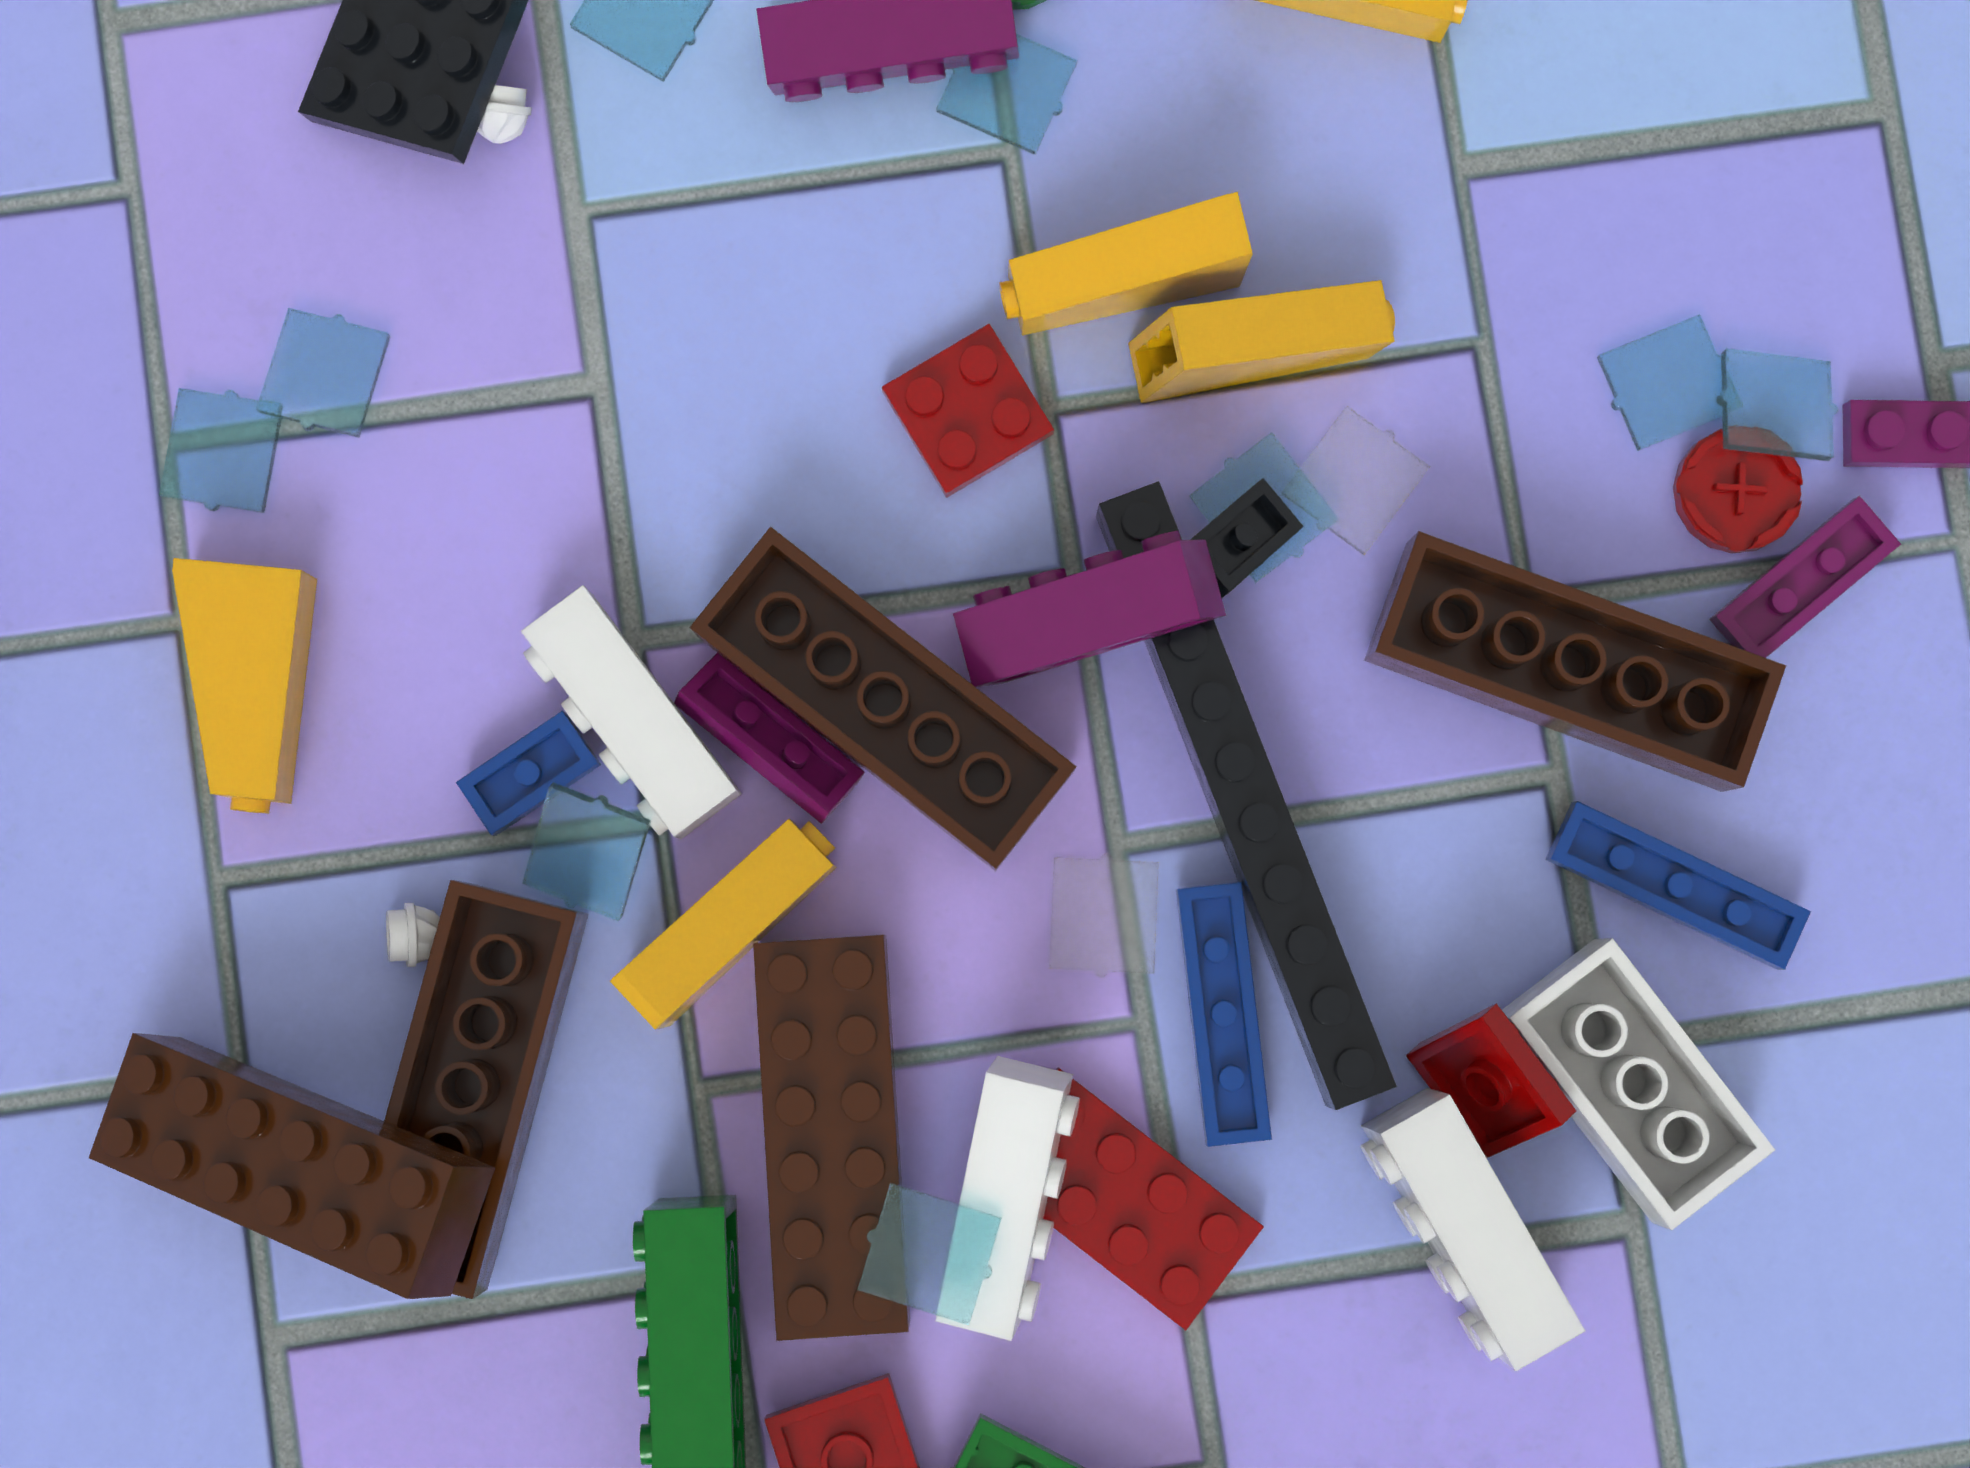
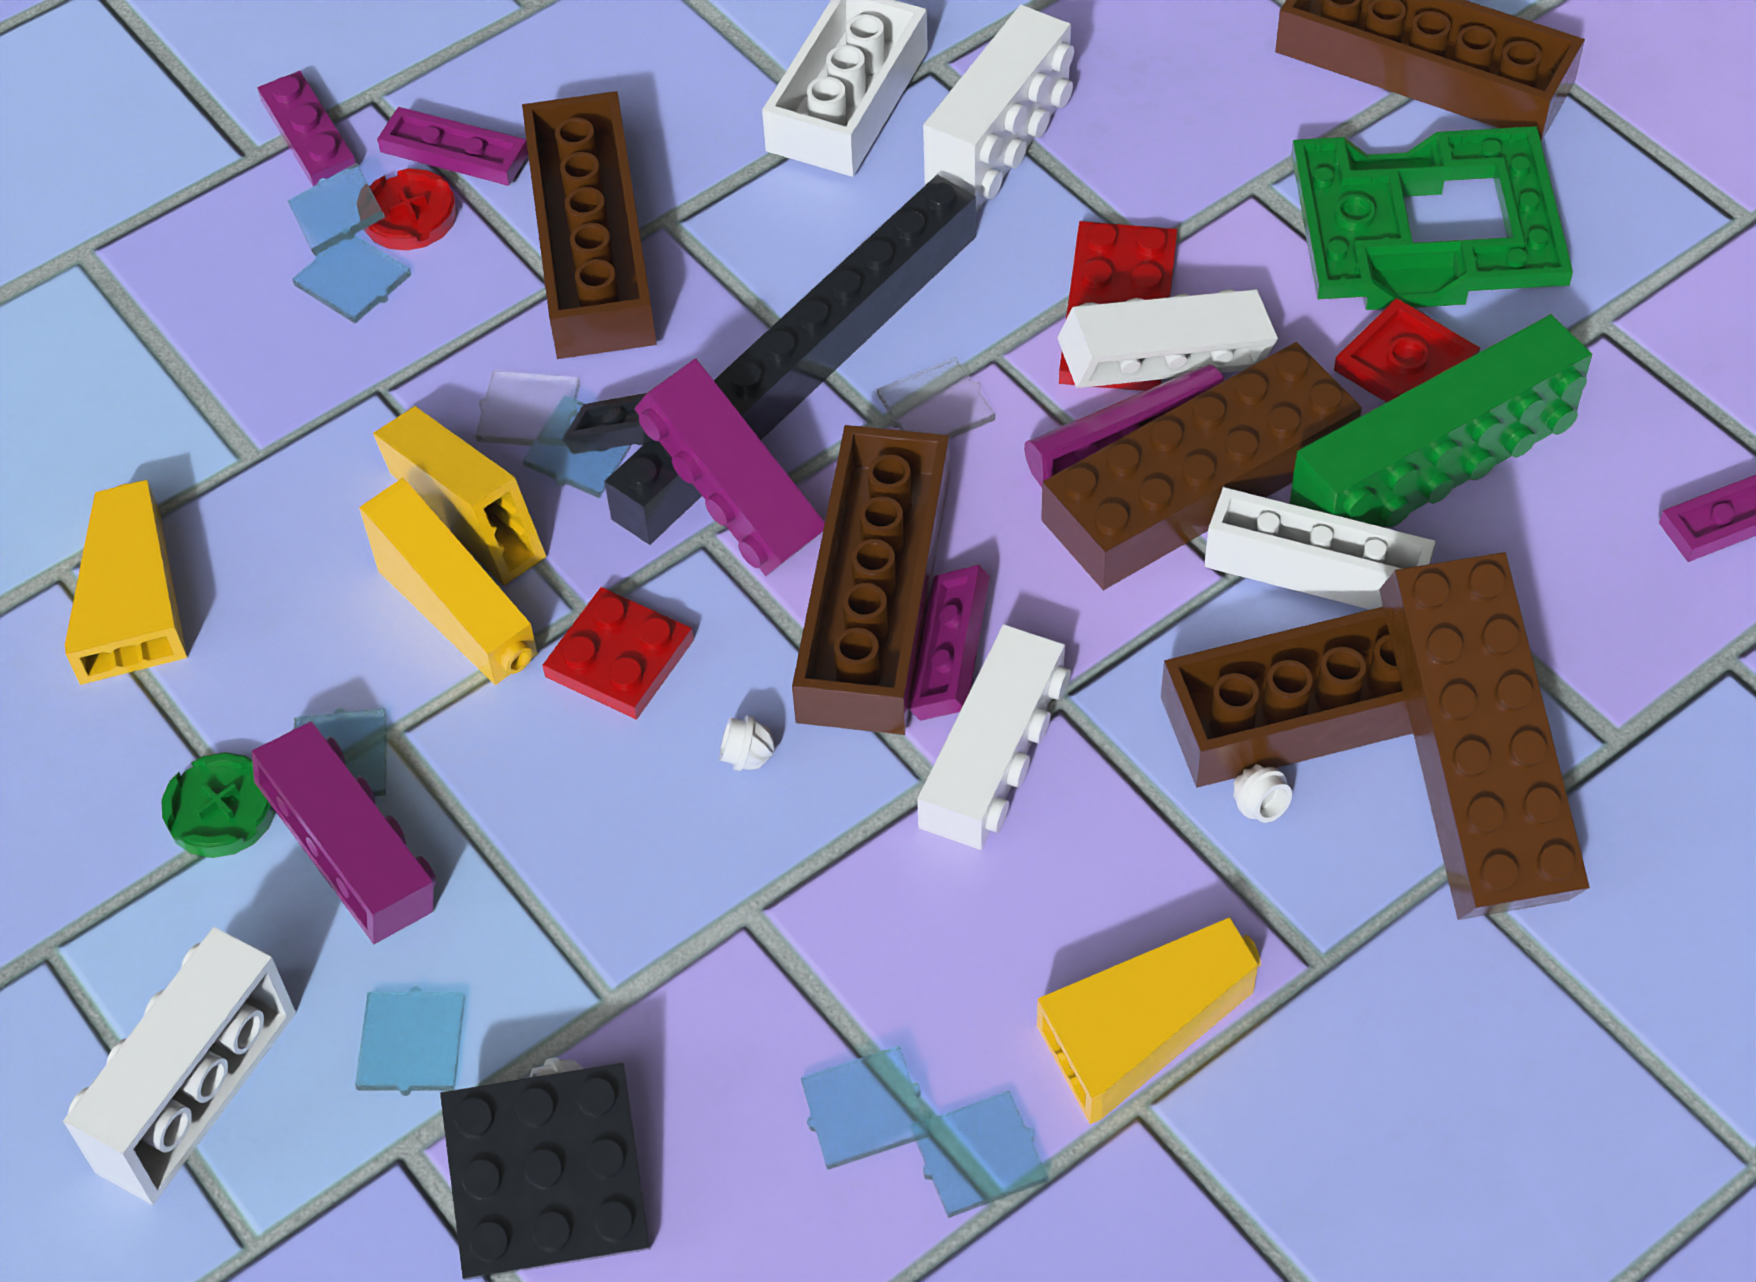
camera: 115 degrees left, 30 degrees down
blue plate [456,710,601,836] -> none
clear light blue piece [522,782,651,921] -> none
yellow slope [610,819,837,1030] -> none
clear light blue piece [858,1183,1002,1325] -> none
blue plate [1176,882,1272,1147] -> none
red plate [1406,1003,1576,1158] -> none
blue plate [1545,801,1811,970] -> none
none -> white plate [719,715,775,771]
none -> magenta brick [1024,364,1224,488]
none -> white brick [1204,487,1436,610]

